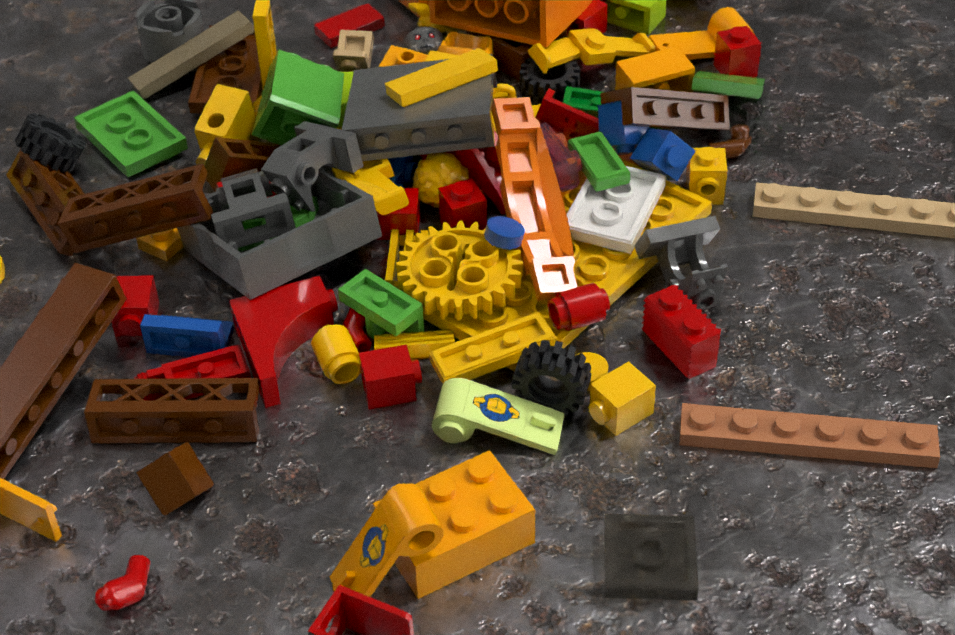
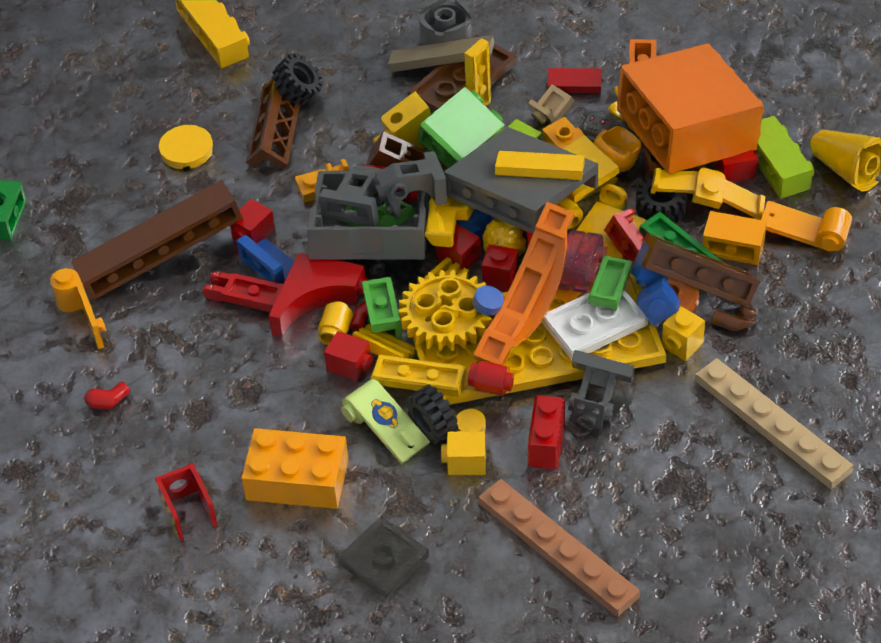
camera: 40 degrees right, 5 degrees up
reddish brown fence [58,164,213,253] -> none
bright green plate [74,91,188,177] -> none
reddish brown fence [84,378,260,443] -> none
reddish brown panel [136,441,214,515] -> none
light orange door [330,483,444,597] -> none
bright green tile [691,71,765,99] -> none
red brick [714,26,762,77] -> none

